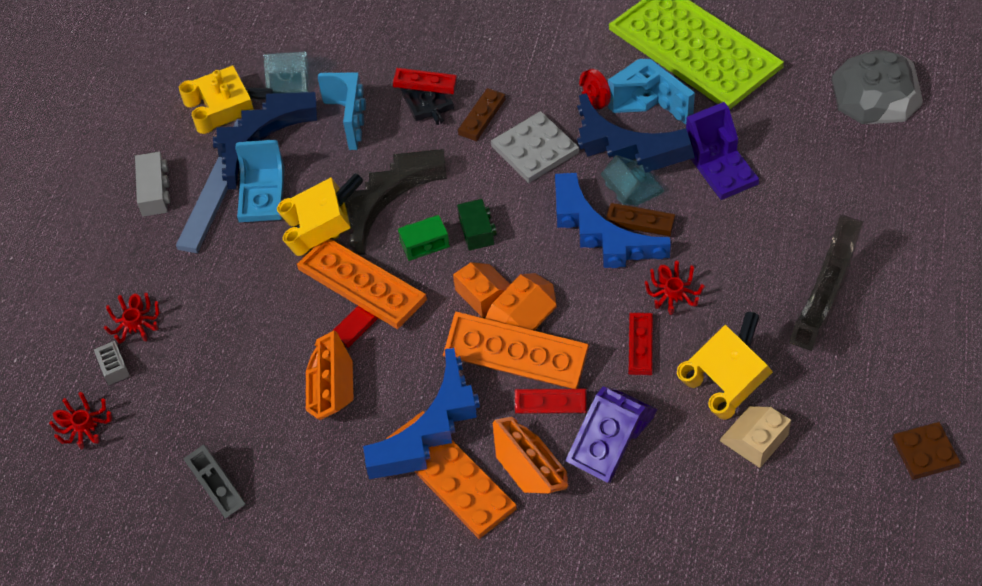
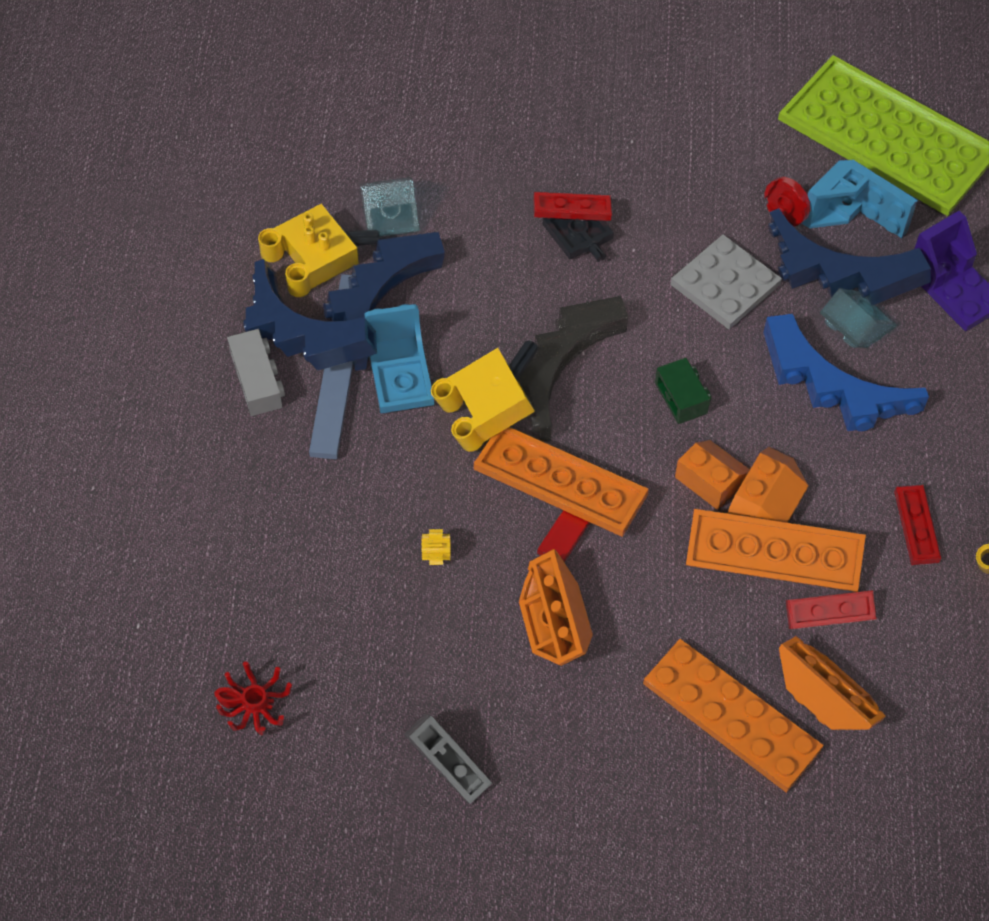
camera: 15 degrees left, 5 degrees up
light grey slope [94,341,130,386] -> none
red animal [104,293,160,344] -> none
dark azure bracket [318,73,366,150] -> none
blue arch [363,348,480,480] -> none
green brick [398,215,450,261] -> none
reddish brown plate [458,88,506,142] -> none
dark purple bracket [565,386,658,483] -> none
reddish brown plate [606,203,675,236] -> none
red animal [644,260,705,315] -> none
none -> dark blue arch [243,259,377,371]
none -> yellow gear [422,529,451,565]

